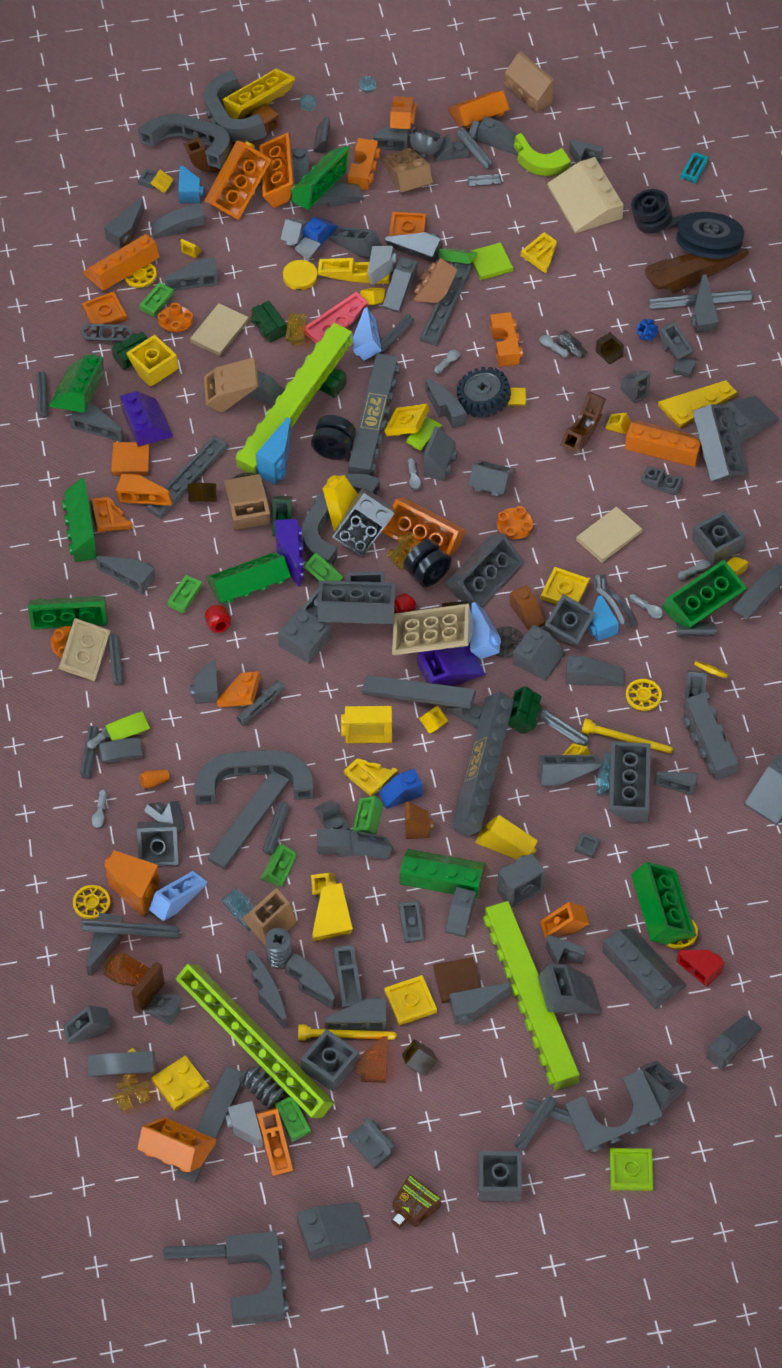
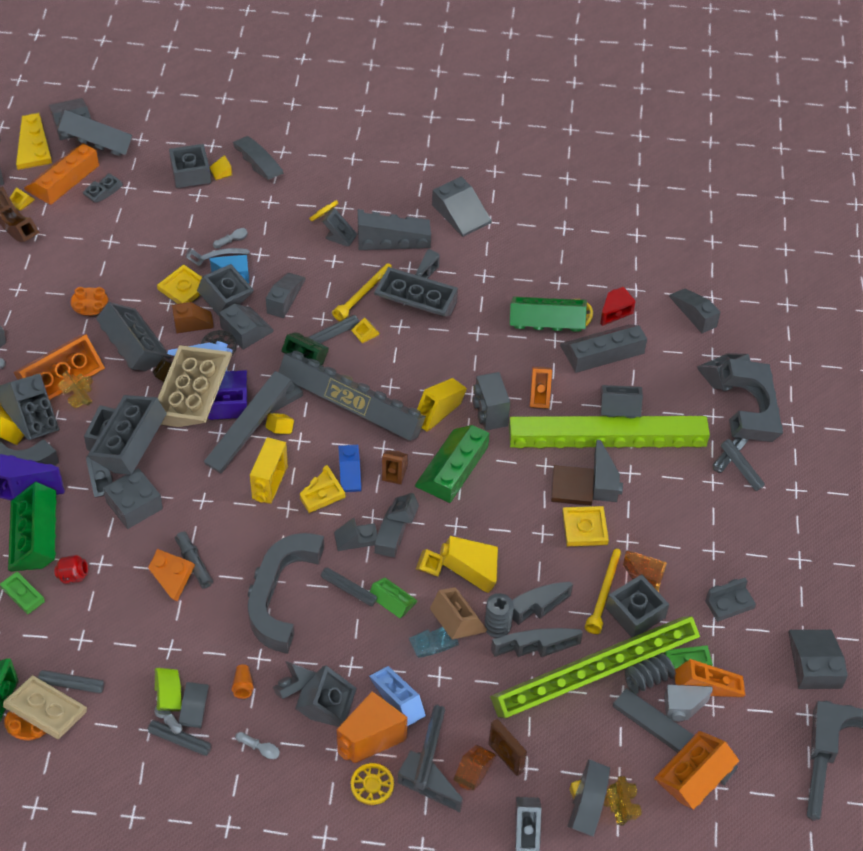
camera: 75 degrees left, 5 degrees down
dark grey slope [144,994,182,1025] -> none
yellow plate [151,1055,209,1111] -> none
dark grey slope [190,660,218,704] -> none
dark grey tile [208,771,289,870] -> none
bright green plate [304,552,345,581] -> none
dark grey slope [324,997,386,1031] -> none
dark grey slope [333,945,362,1007] -> none
bright green slope [352,796,383,835] -> none
reddish brown torso [391,1174,441,1229] -> none
dark grey slope [398,900,425,943] -> none
dark brown panel [402,1039,438,1075] -> none
black wheel [404,539,452,587] -> none
dark grey slope [445,887,476,938] -> none
dark grey slope [468,460,515,496] -> none
dark grey brick [478,1151,522,1201] -> none
dark grey slope [537,755,601,787] -> none
dark grey slope [546,935,586,964] -> none
dark grey tile [575,833,601,858] -> none
tan tile [576,506,642,563] -> none
clear light blue slope [596,752,611,797] -> none
lime tile [609,1148,653,1191] -> none
yellow wheel [626,679,662,711] -> none
green slope [662,560,747,628] -> none
dark grey slope [676,622,717,637] -> none
light grey piece [678,560,711,580] -> none

